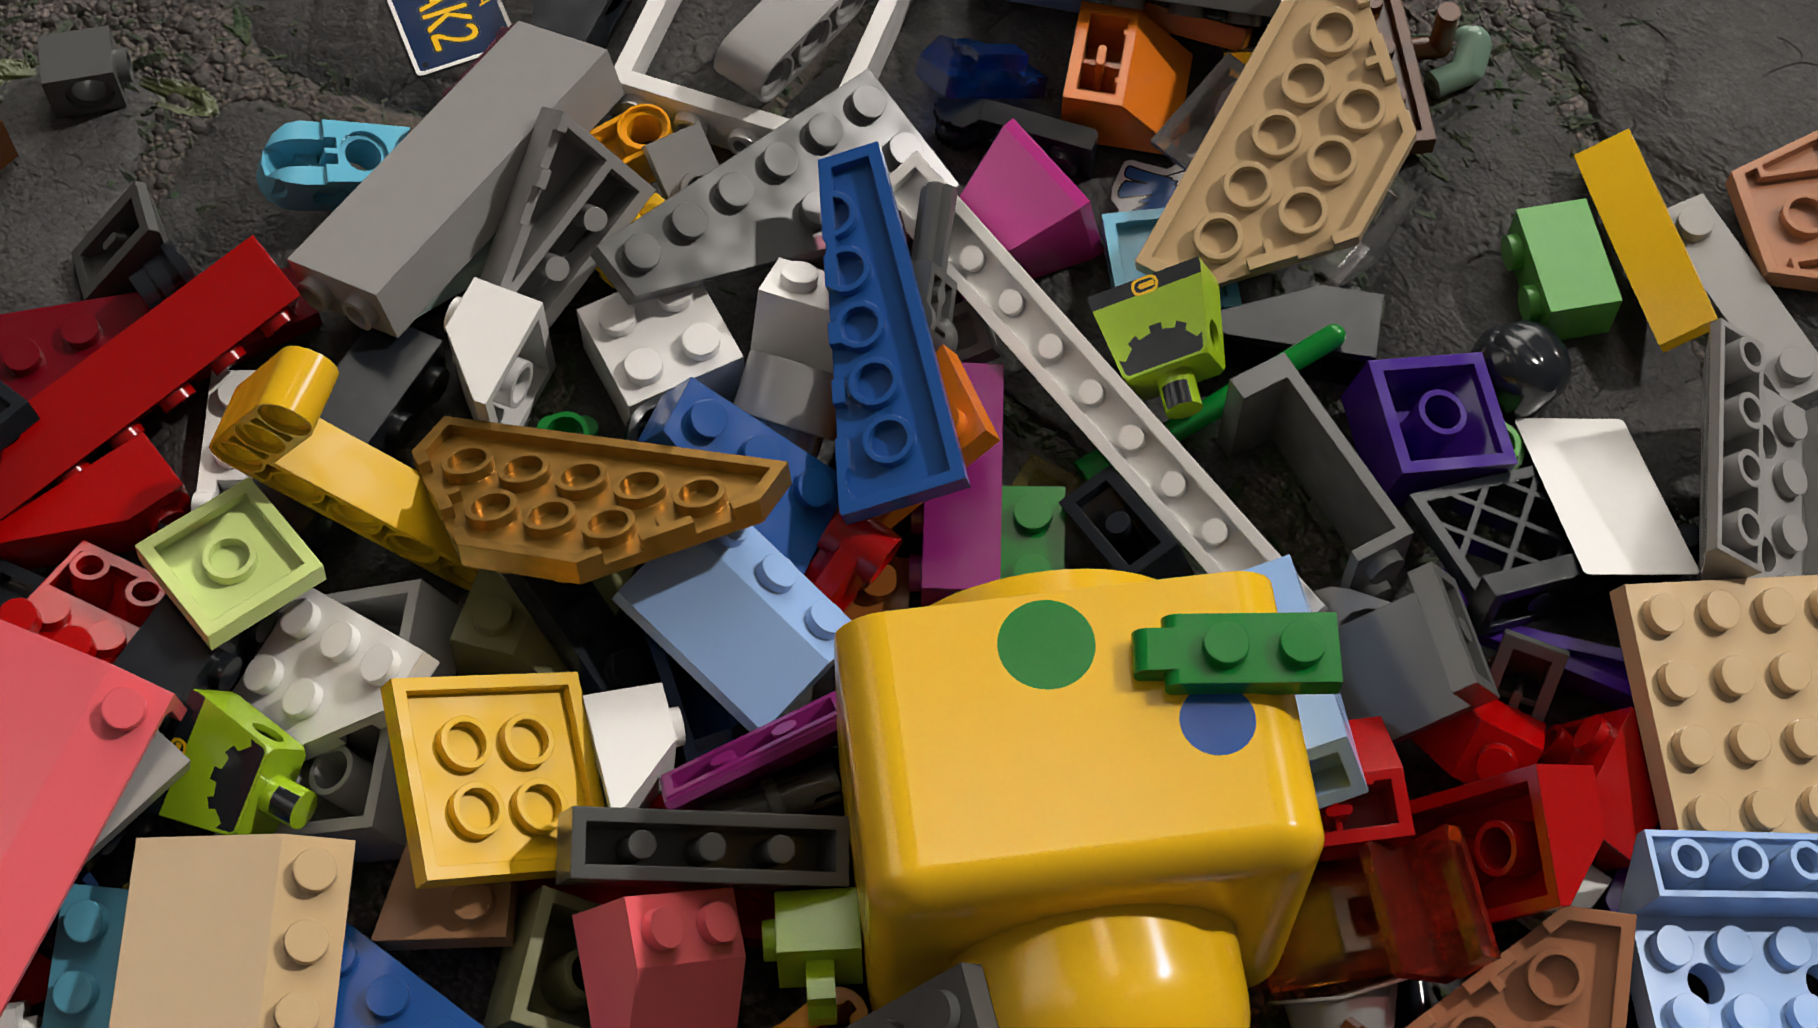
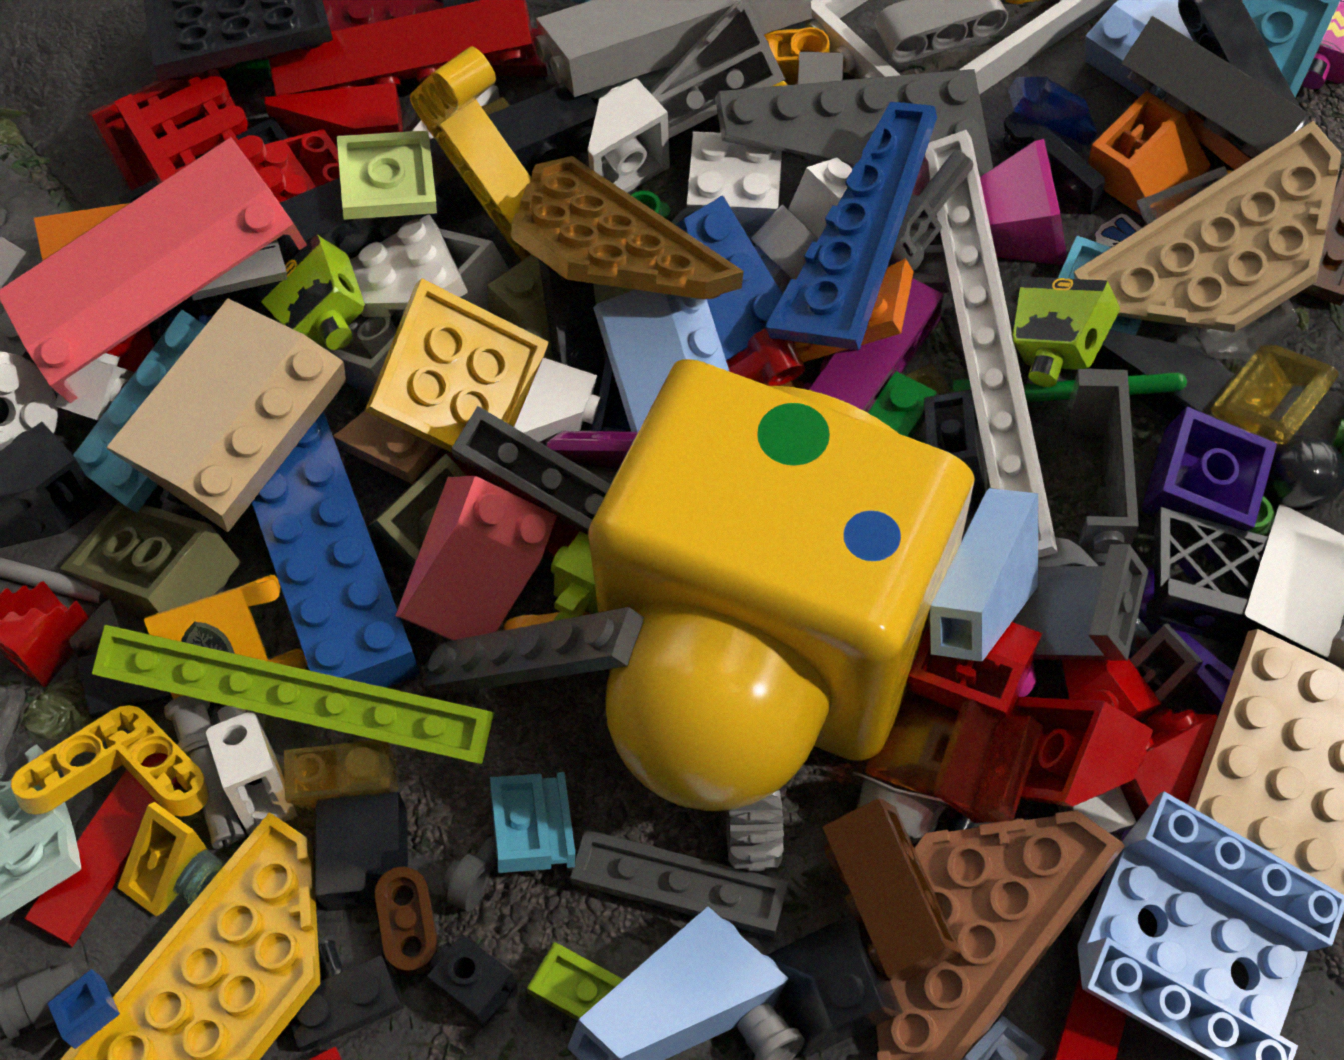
camera: 35 degrees right, 0 degrees up
green hinge [1131,612,1343,695] -> none
none -> clear yellow tile [1211,345,1339,444]

